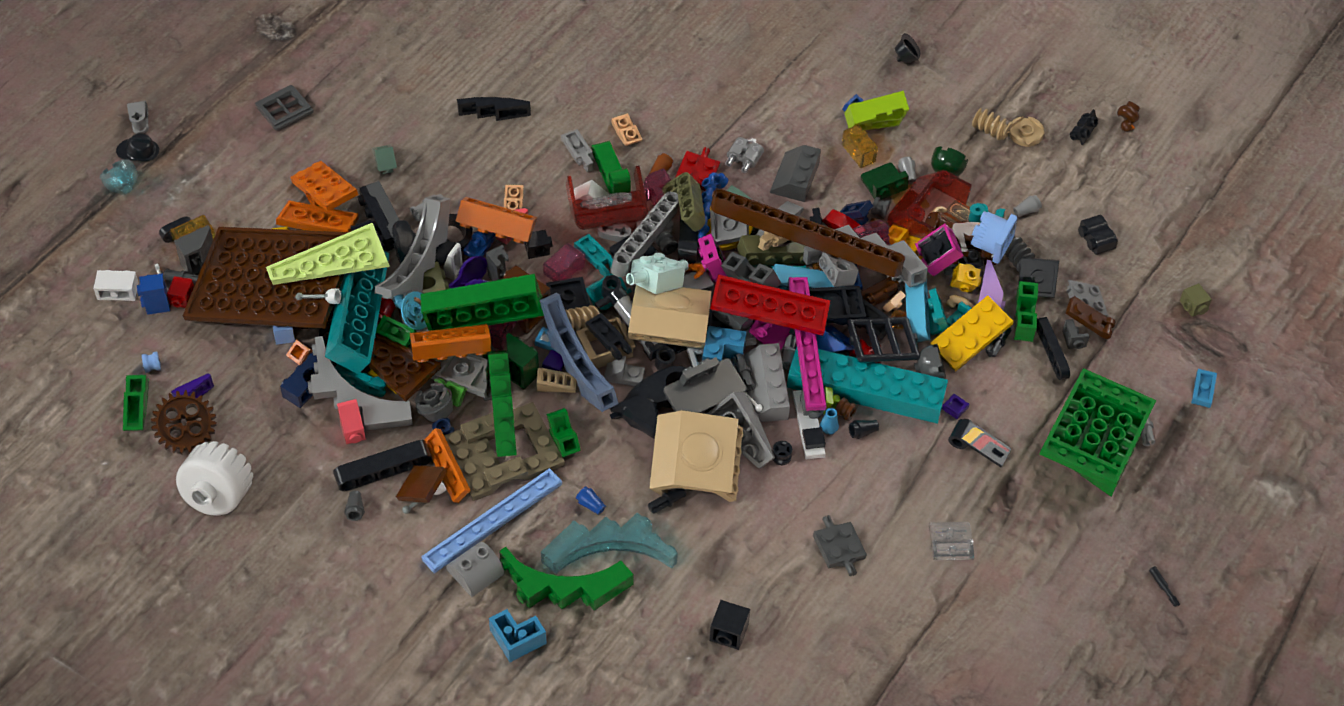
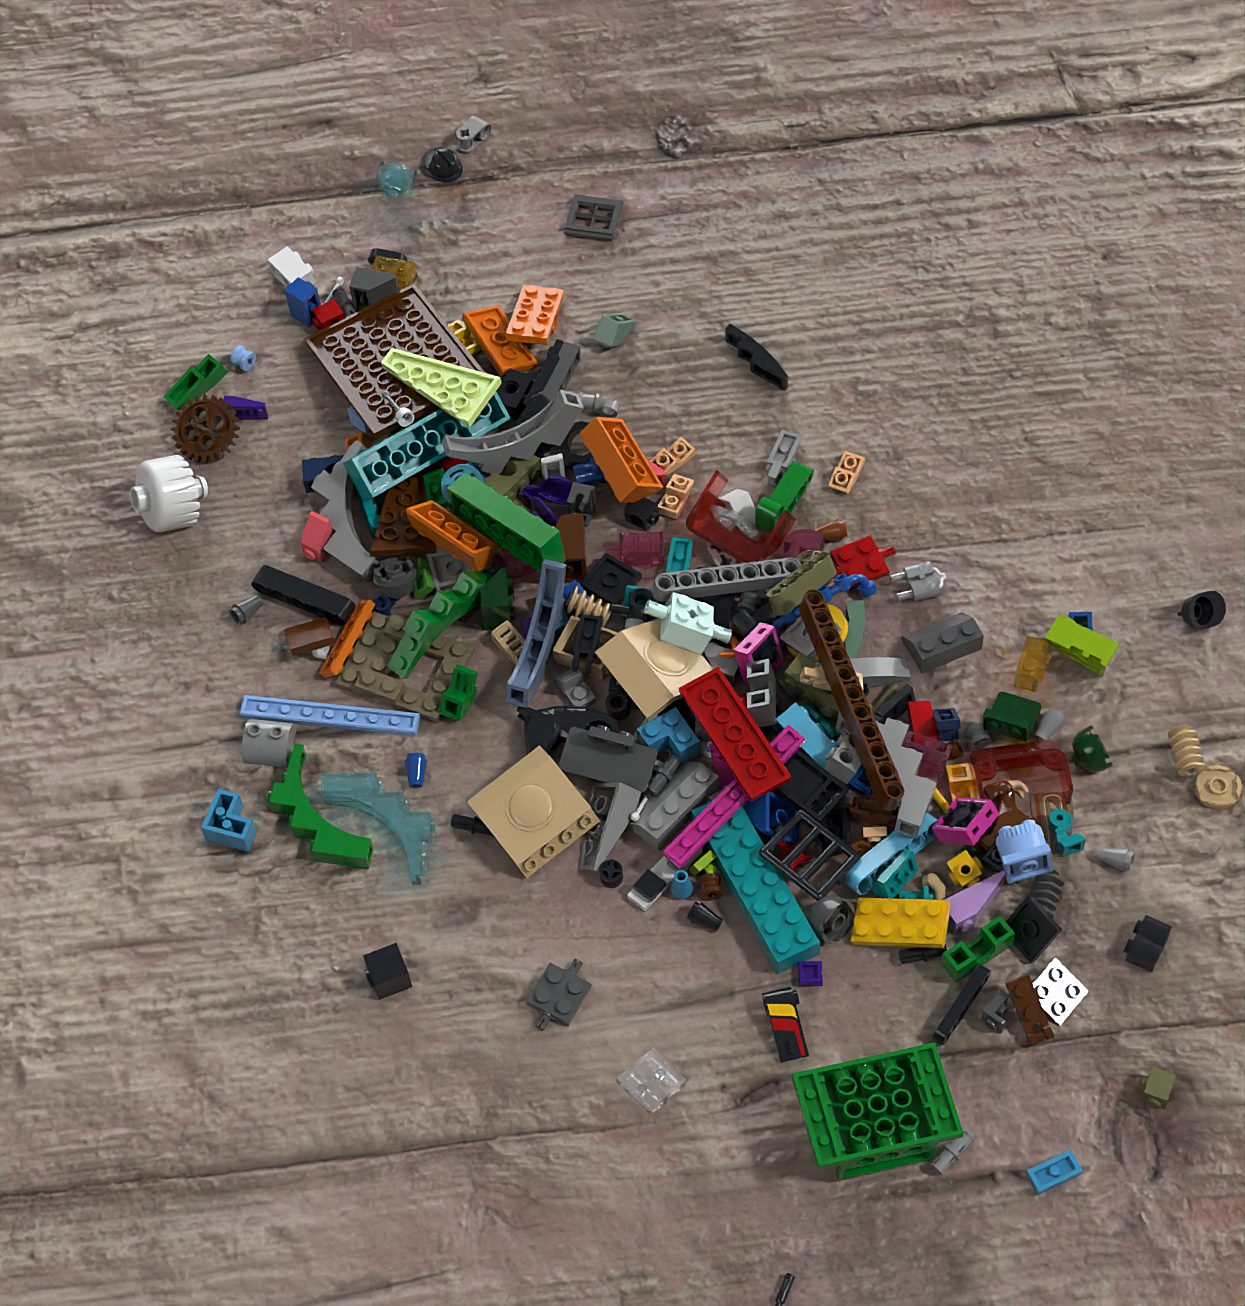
camera: 55 degrees right, 5 degrees up
none -> light nougat slope [658,474,694,519]

